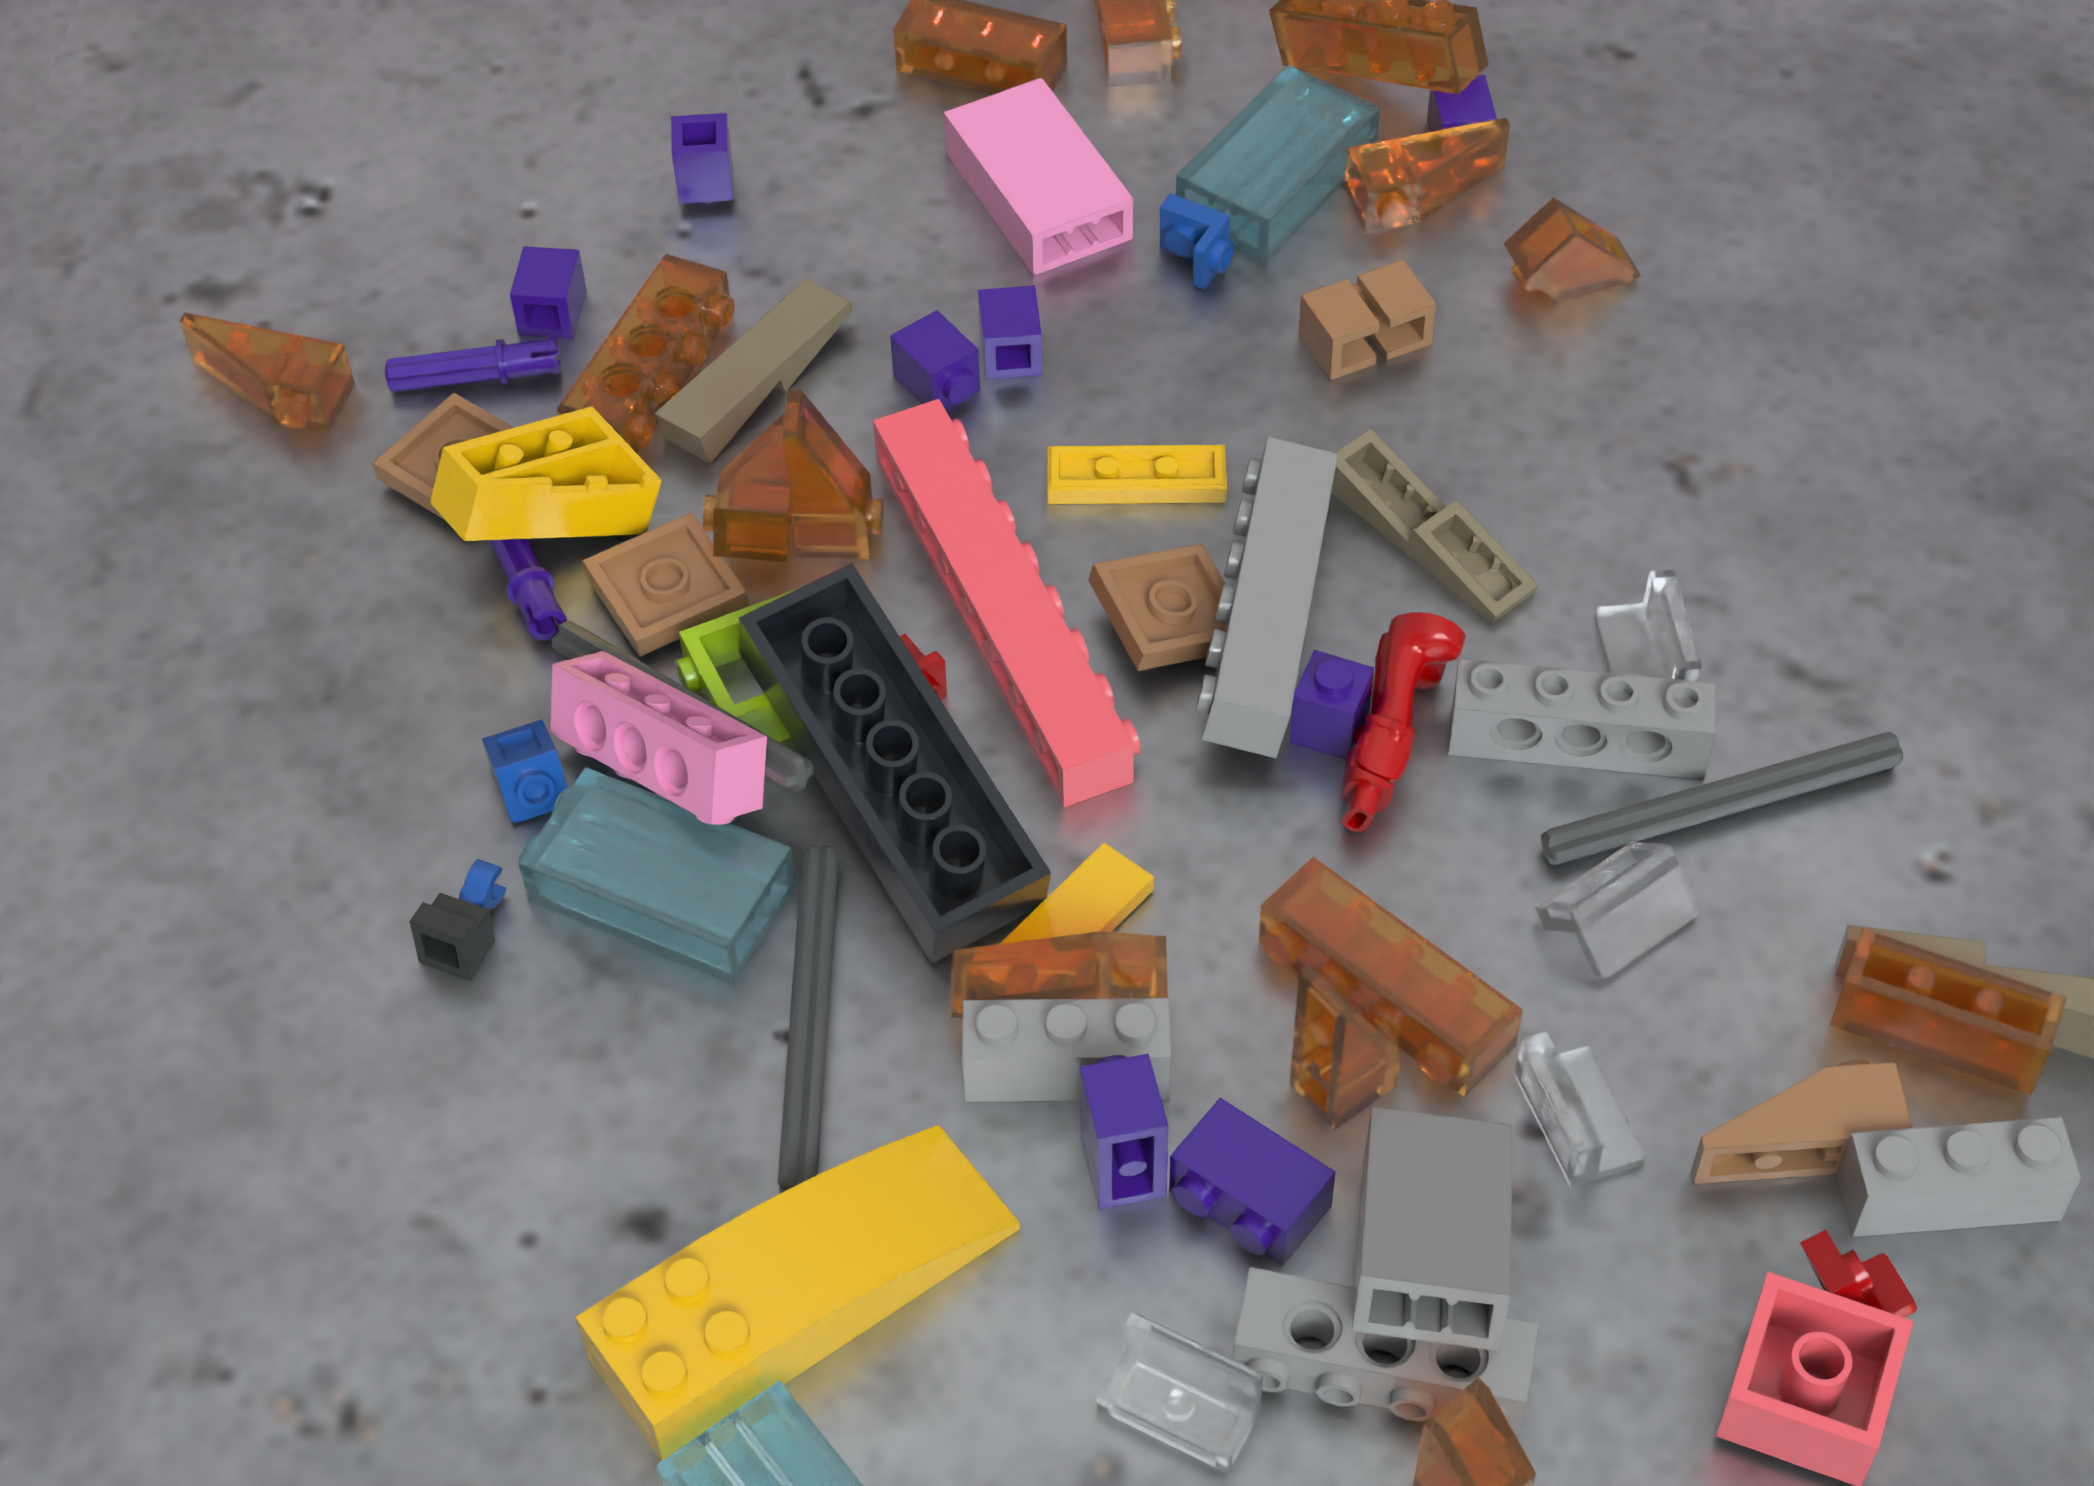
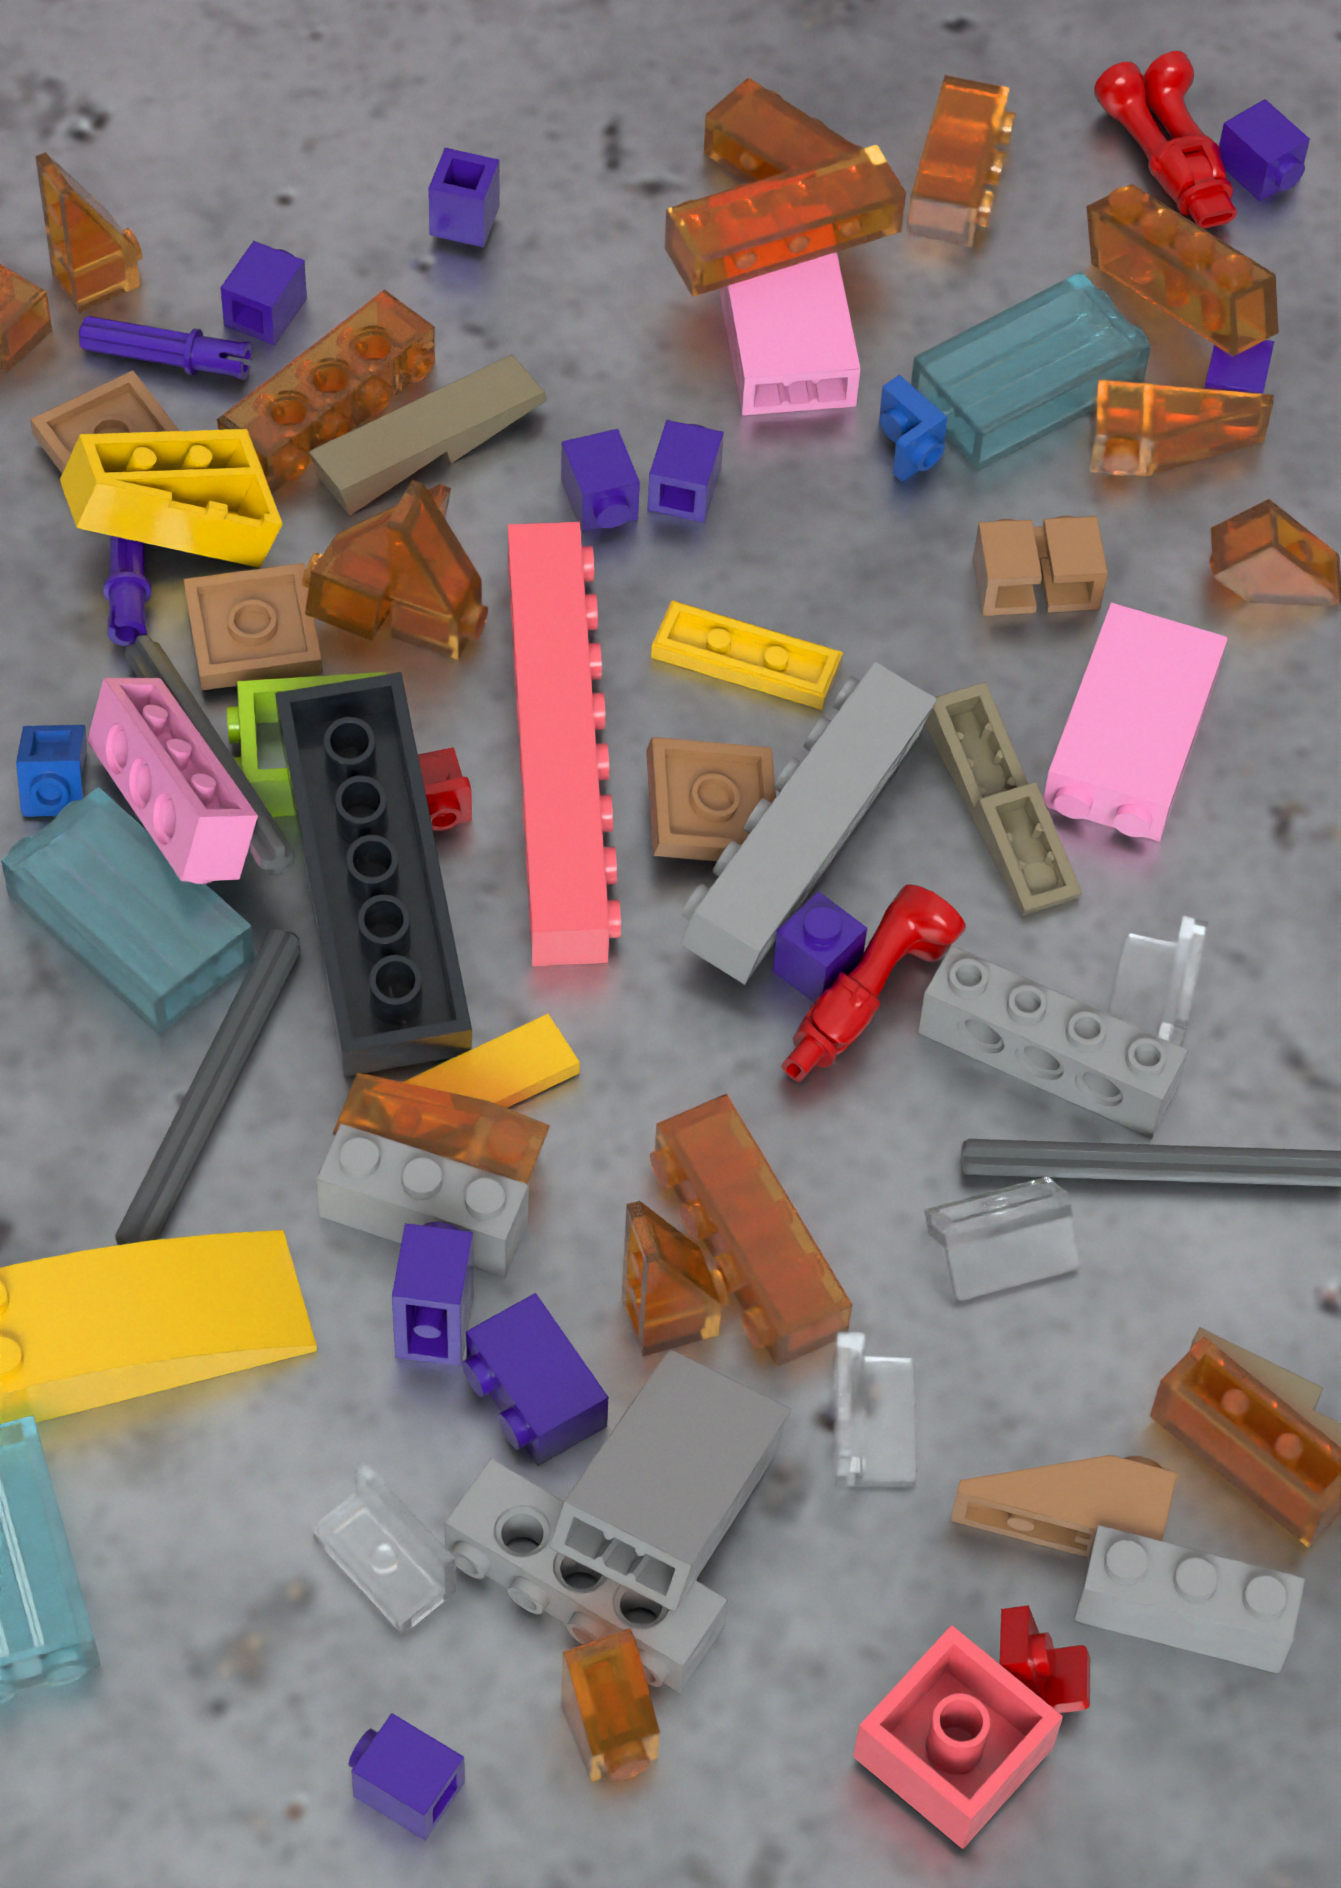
camera: 15 degrees right, 5 degrees up
none -> clear orange slope [35,152,143,313]
none -> clear orange brick [664,145,906,297]
none -> bright pink brick [1043,602,1228,842]

